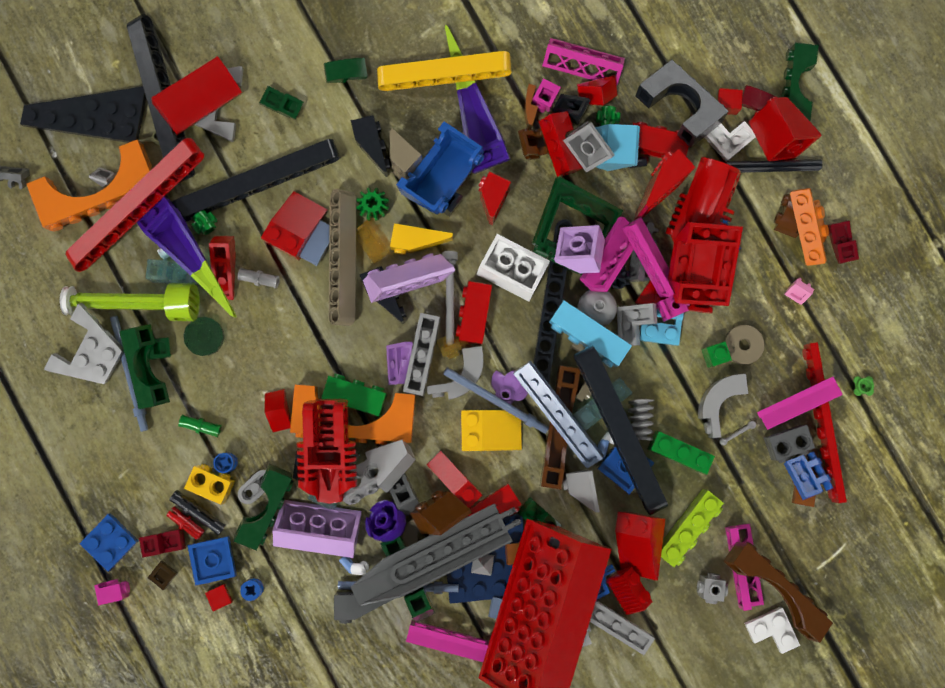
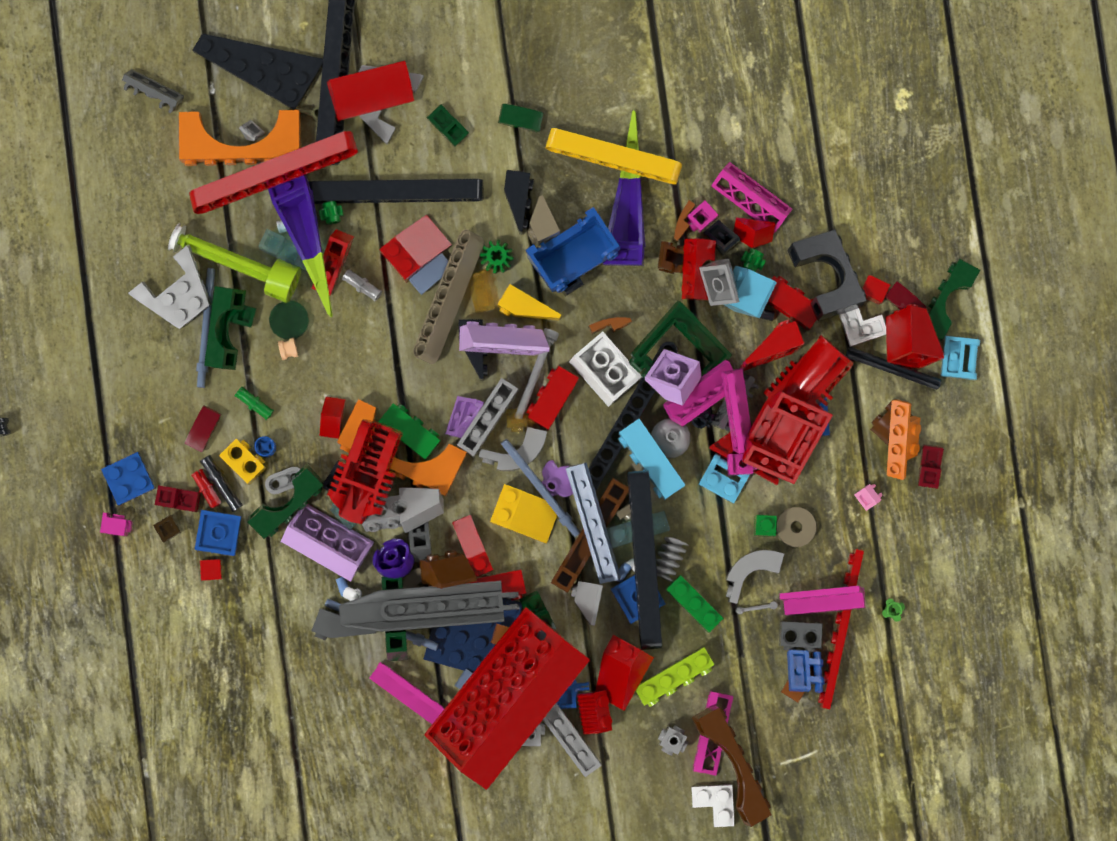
camera: 15 degrees right, 0 degrees up
blue wheel [240,578,264,601] -> none
light grey slope [471,554,494,576] -> none
red slope [478,171,511,226] -> none
light grey plate [617,303,657,346] -> none
none -> dark red slope [184,405,222,452]
none -> light nougat wheel [278,338,298,360]
none -> dark orange slope [588,317,632,335]
none -> medium azure plate [941,336,980,380]

